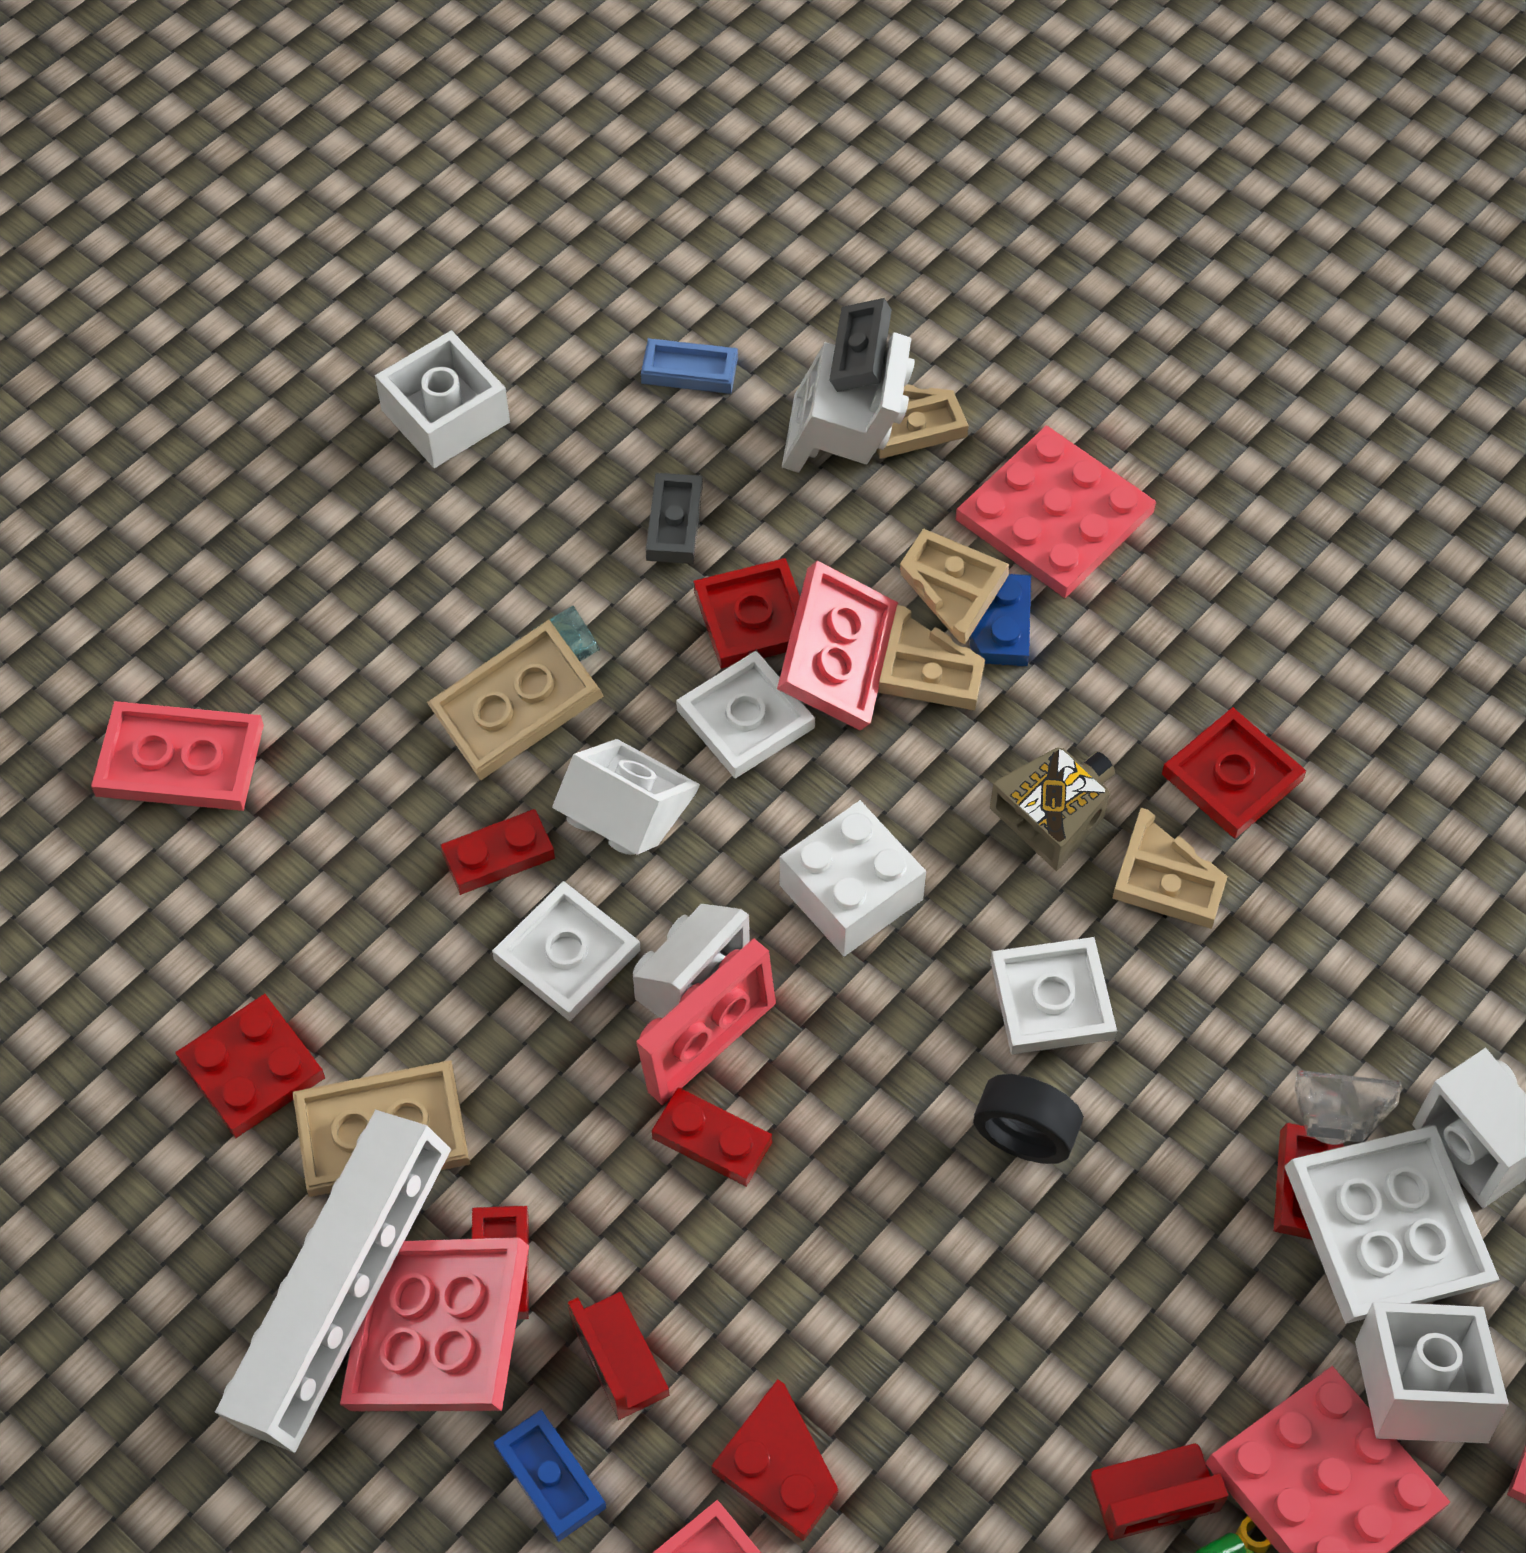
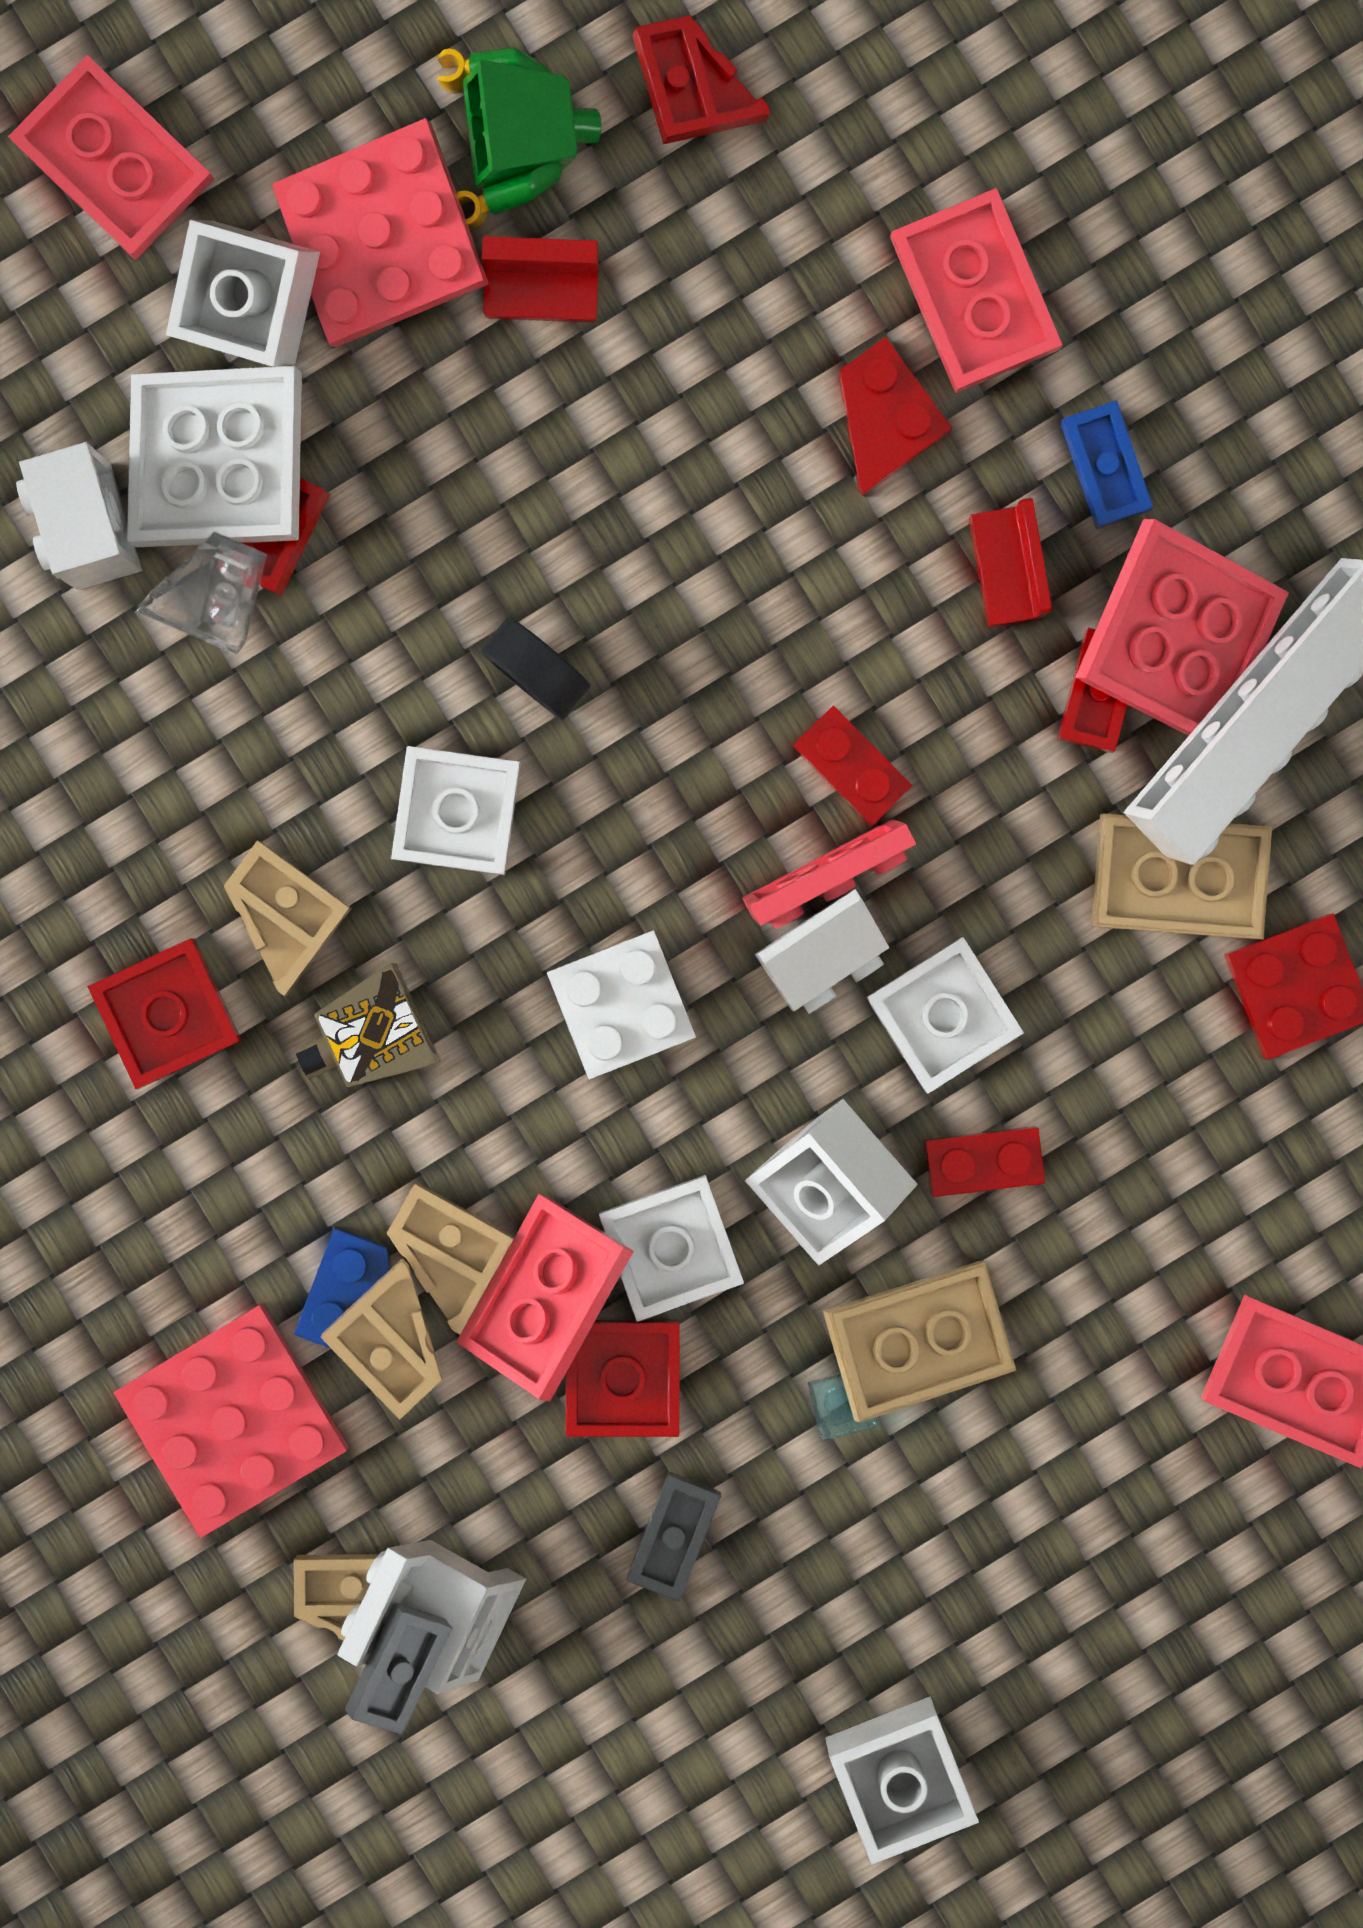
camera: 155 degrees left, 30 degrees up
medium blue tile [641,338,738,394] -> none

